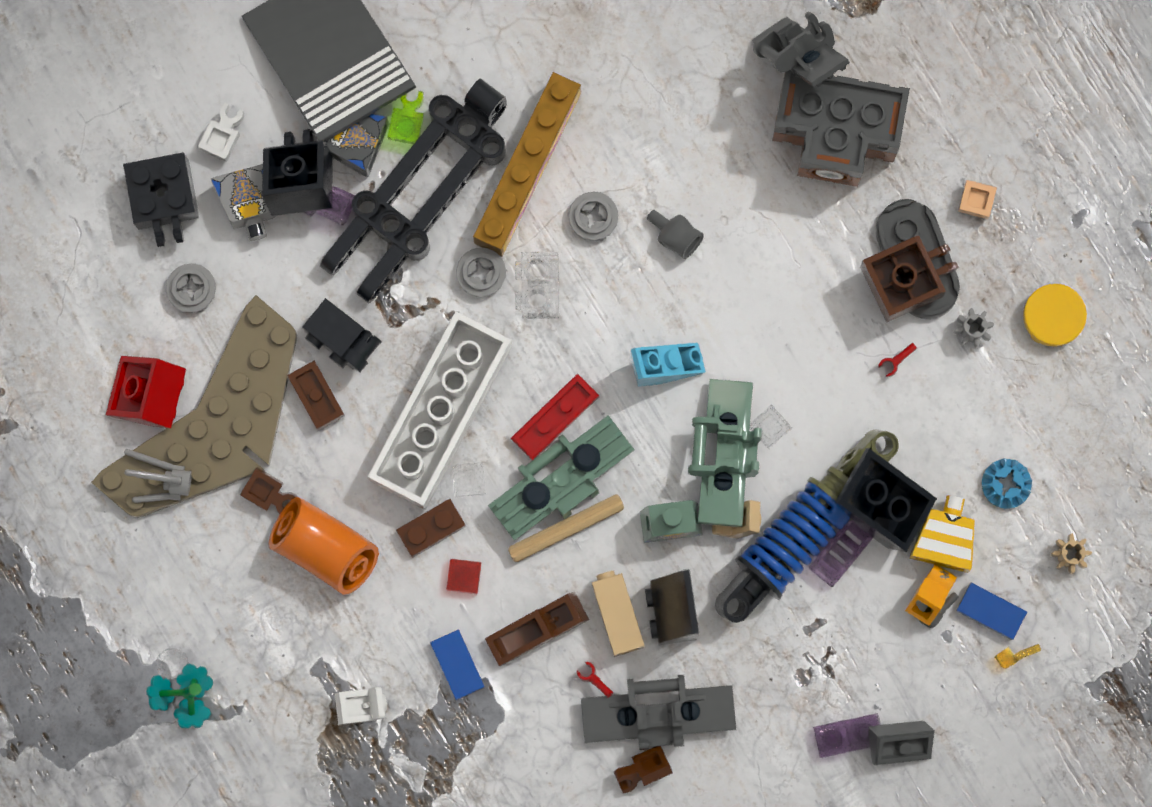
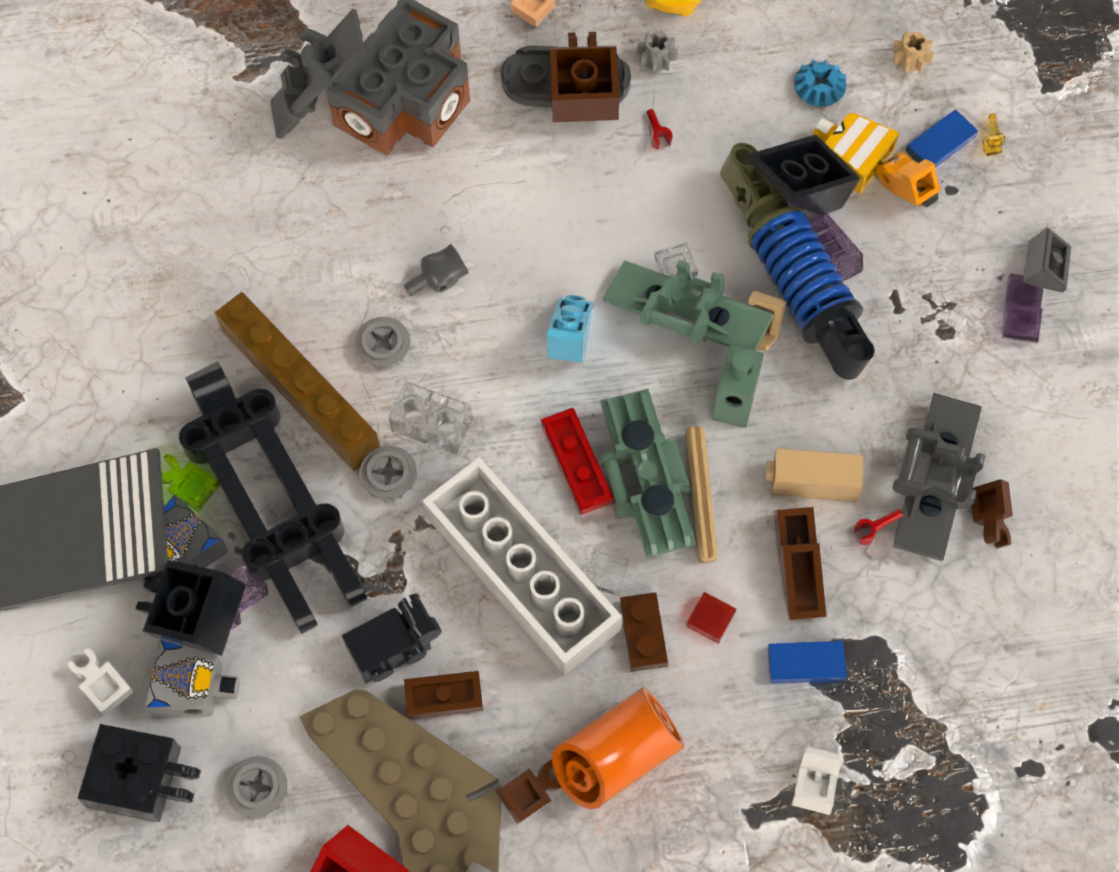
camera: 70 degrees left, 15 degrees down
black slope [645,569,699,645] -> none

